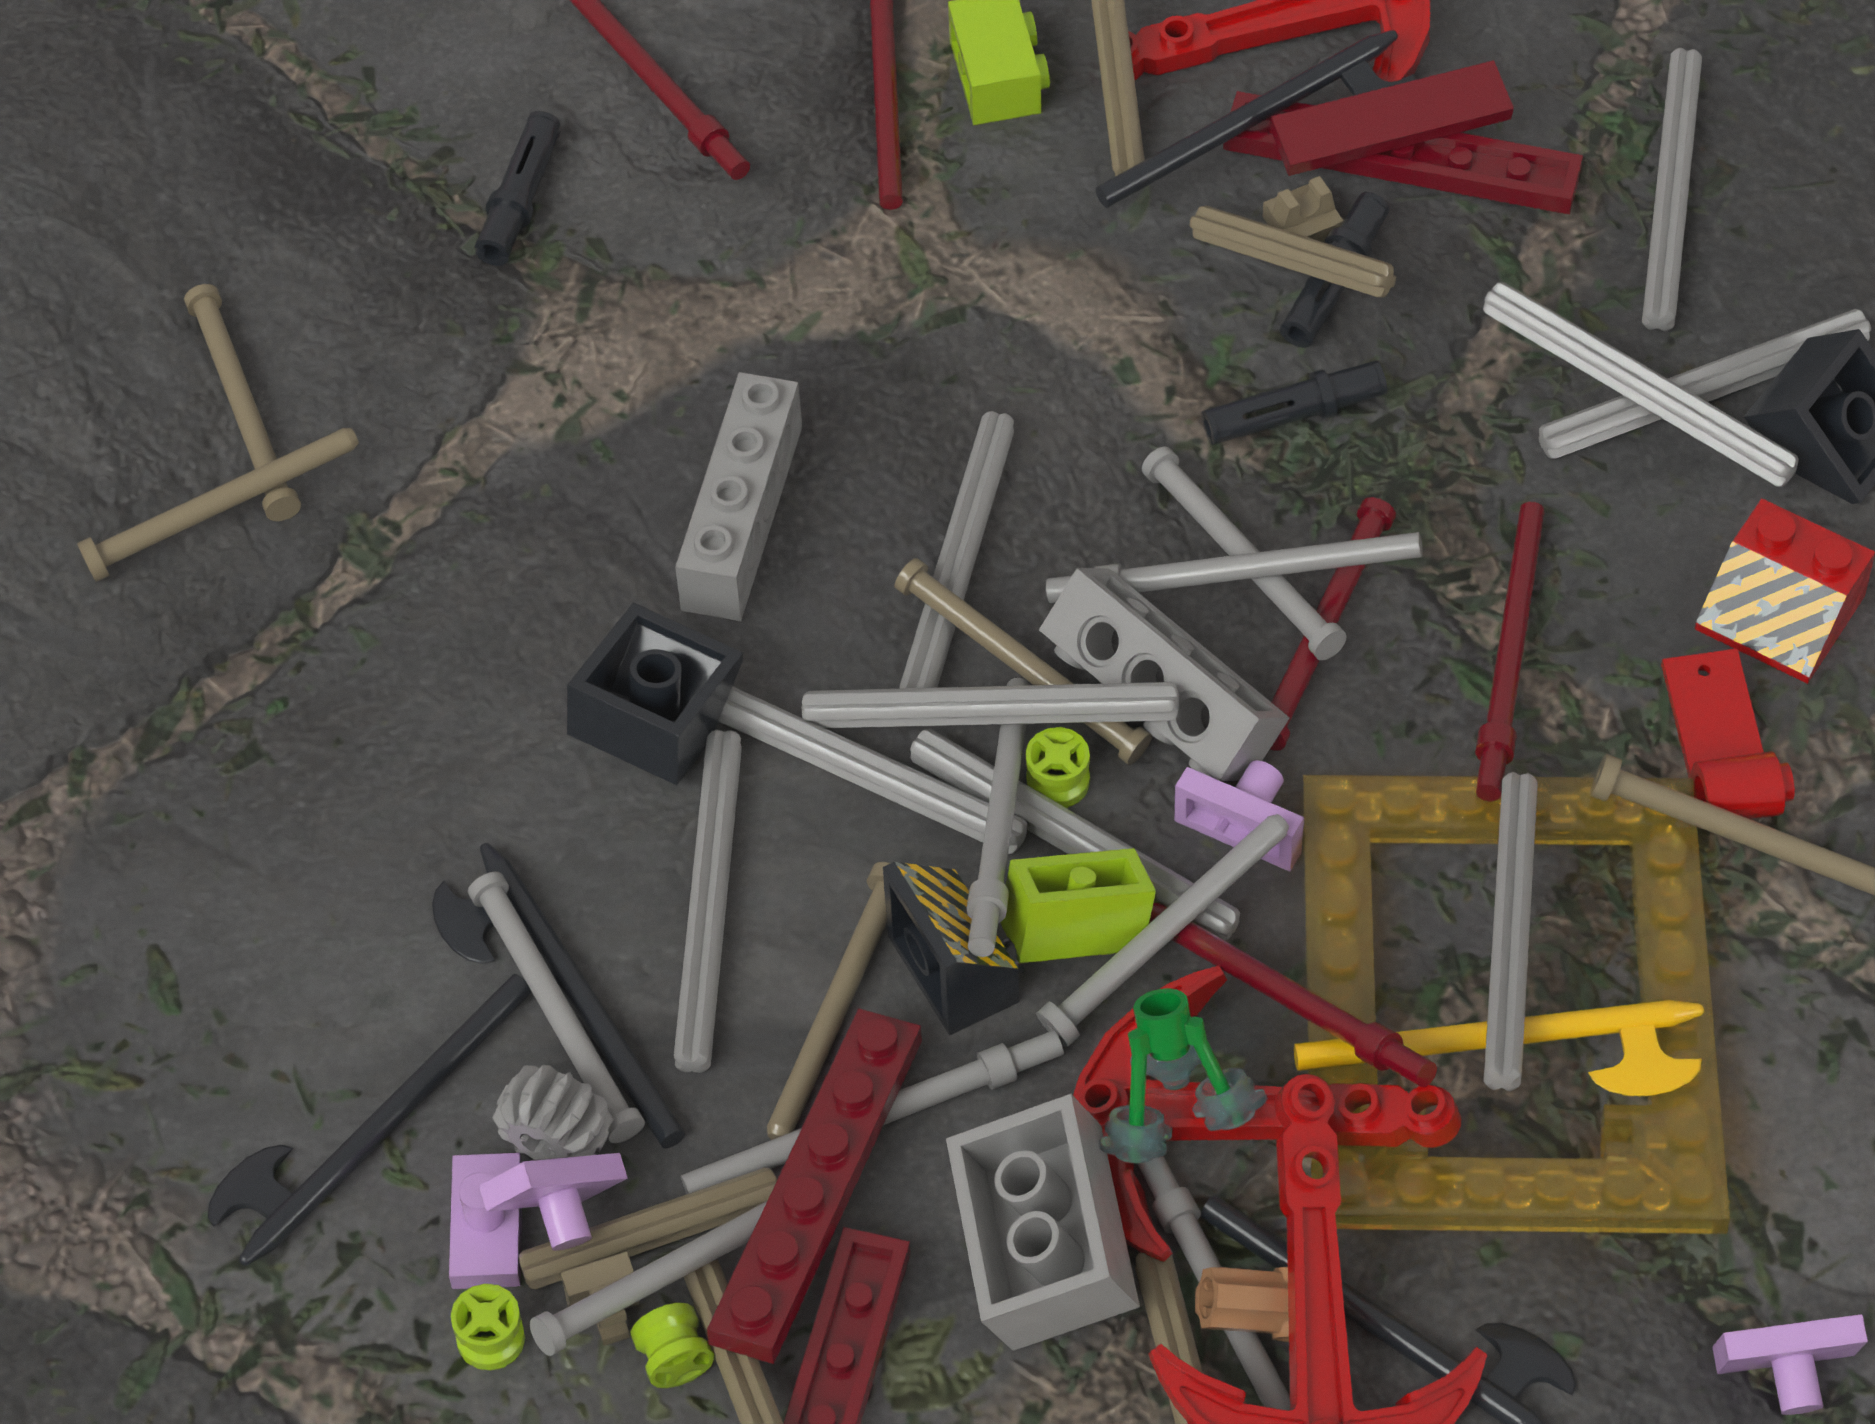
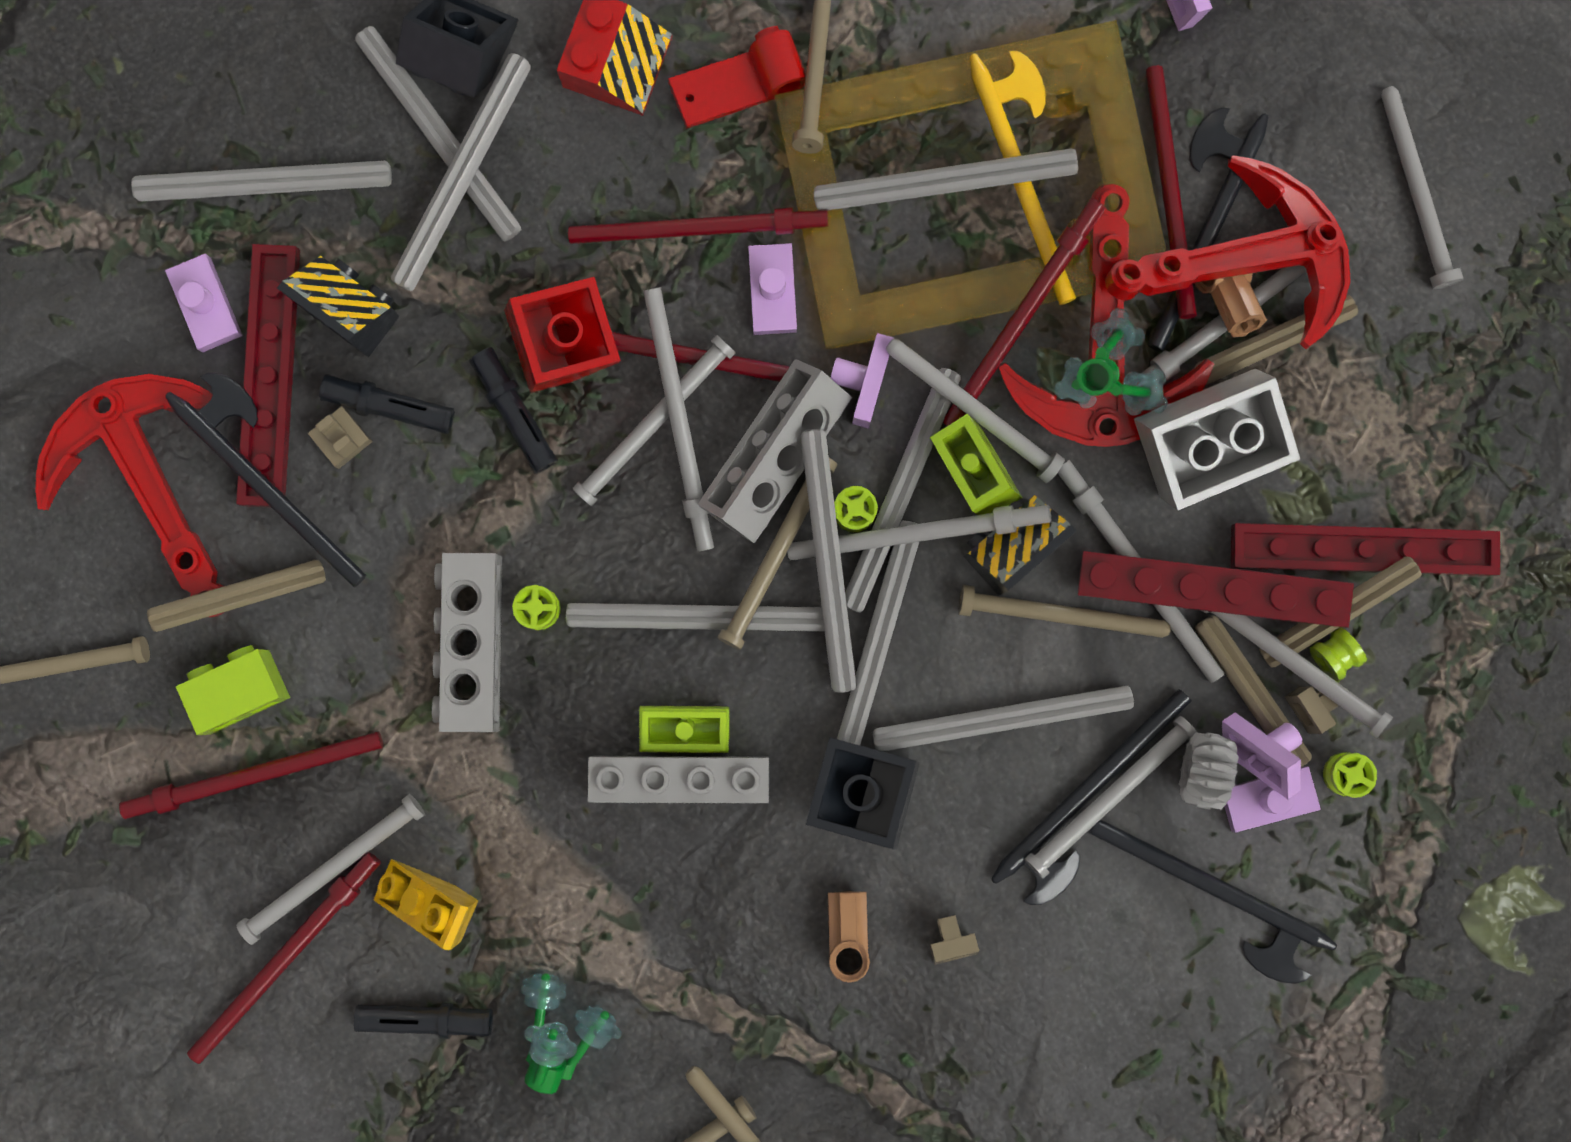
camera: 105 degrees left, 30 degrees up
dark tan axle [1189,205,1397,298] -> none
dark red tile [1270,60,1514,176] -> none
none -> lavender tile [165,254,243,352]
none -> light grey bar [236,794,425,945]
none -> slope [277,256,400,357]
none -> yellow slope [373,859,479,950]
none -> light grey brick [432,553,502,732]
none -> red slope [504,277,621,393]
none -> lime wheel [512,585,561,631]
none -> clear light blue plant [521,973,622,1094]
none -> lime brick [639,706,730,753]
none -> lavender tile [748,243,797,335]
none -> medium nougat piece [828,891,870,983]
none -> dark tan tile [930,915,979,965]
none -> dark red bar [1146,65,1197,319]

